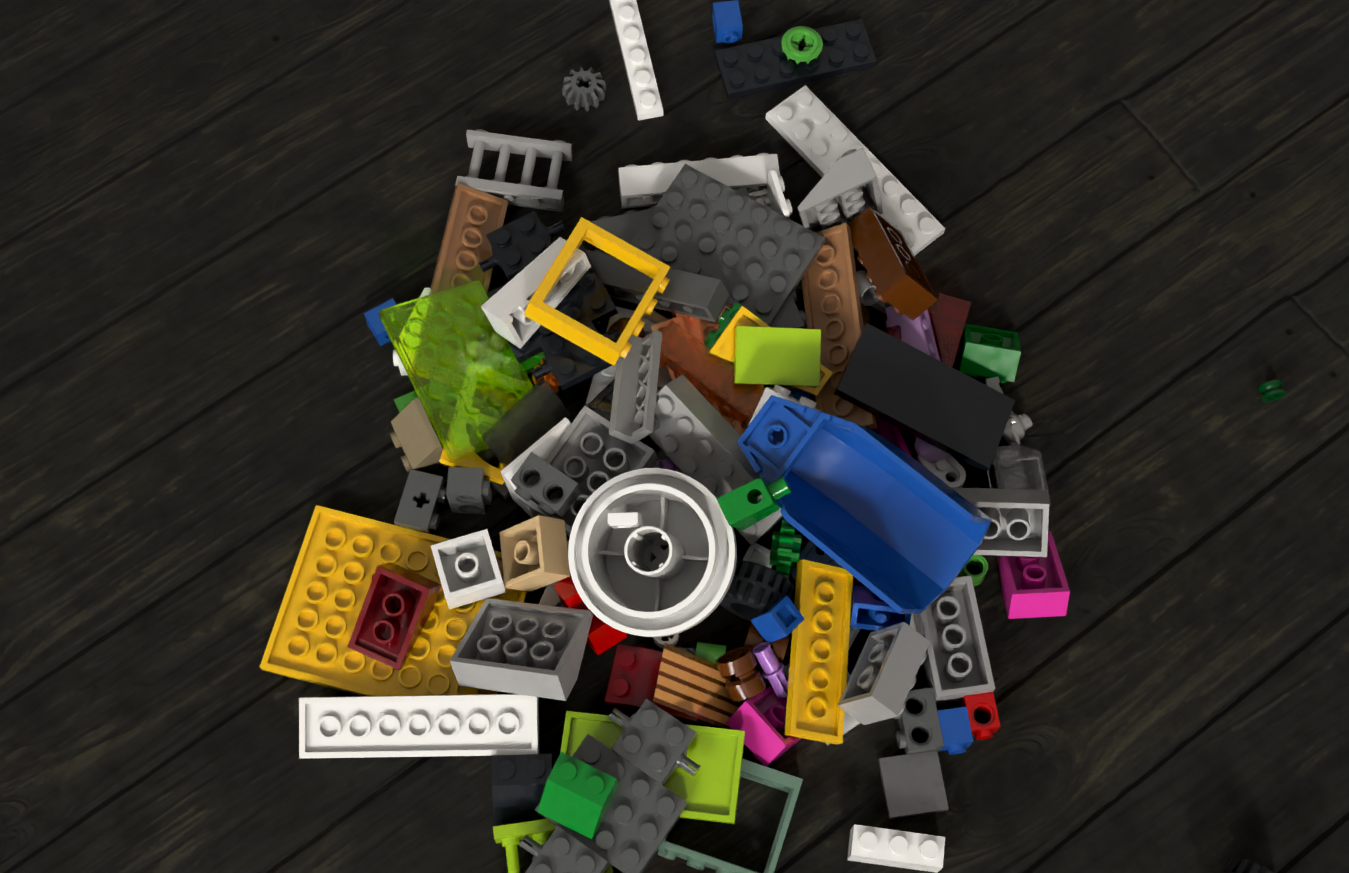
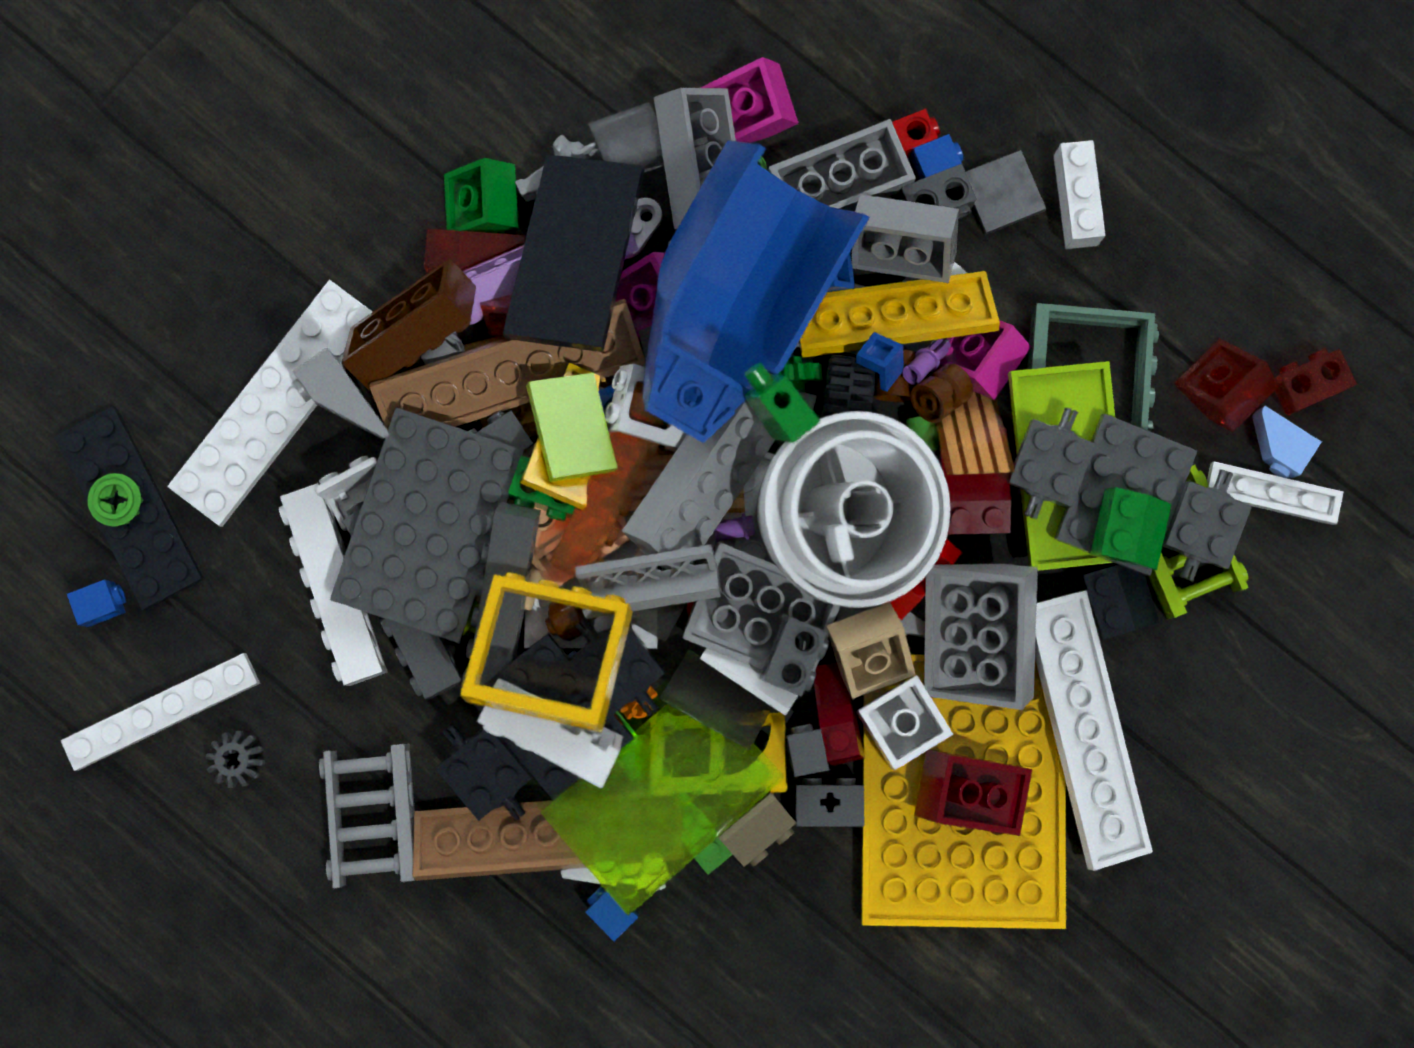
camera: 100 degrees left, 15 degrees up
none -> dark red slope [814,662,865,766]

